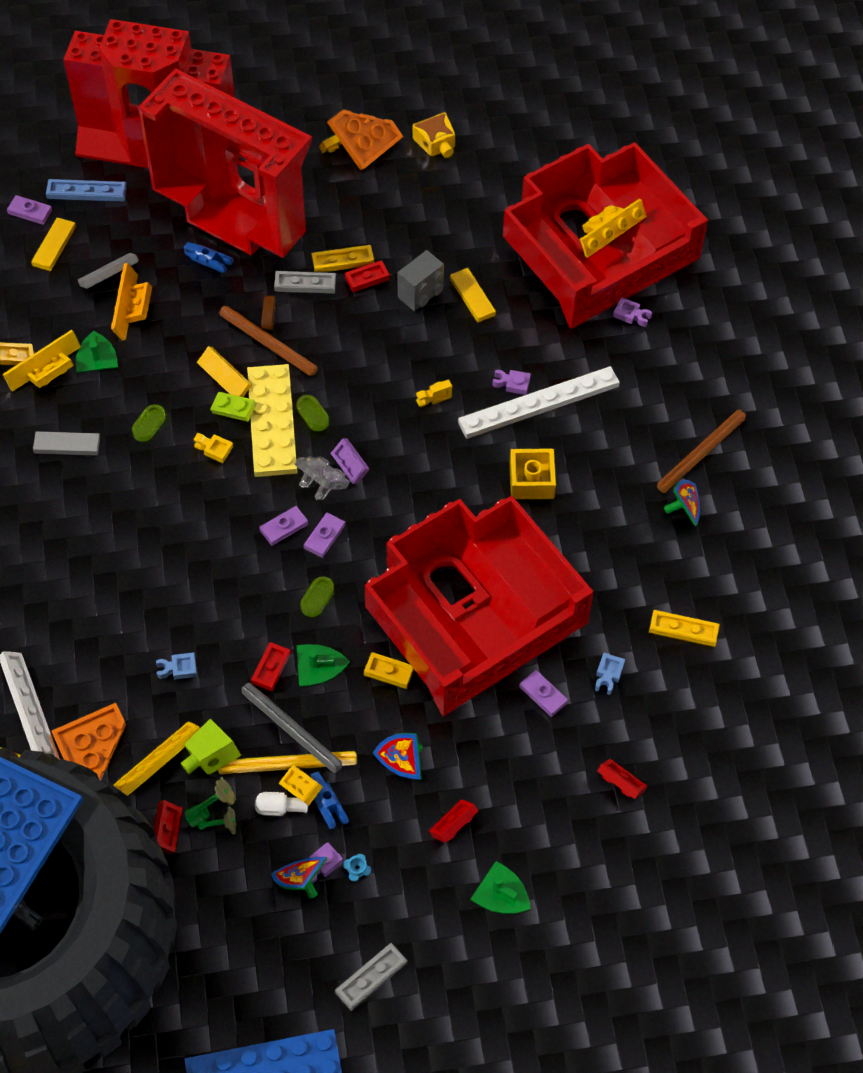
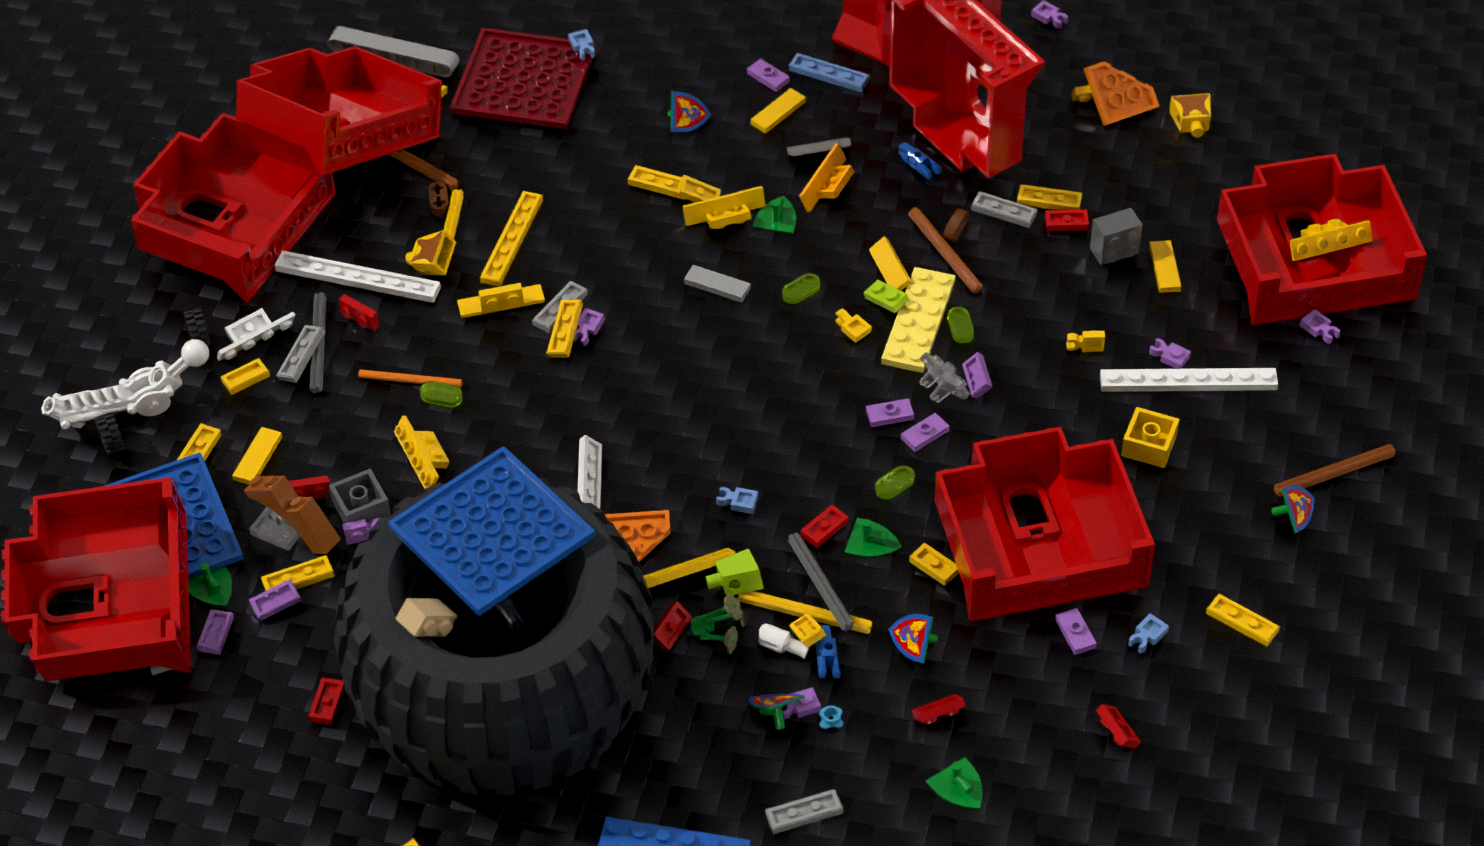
camera: 25 degrees right, 10 degrees down
none -> medium lavender plate [1031,0,1068,29]

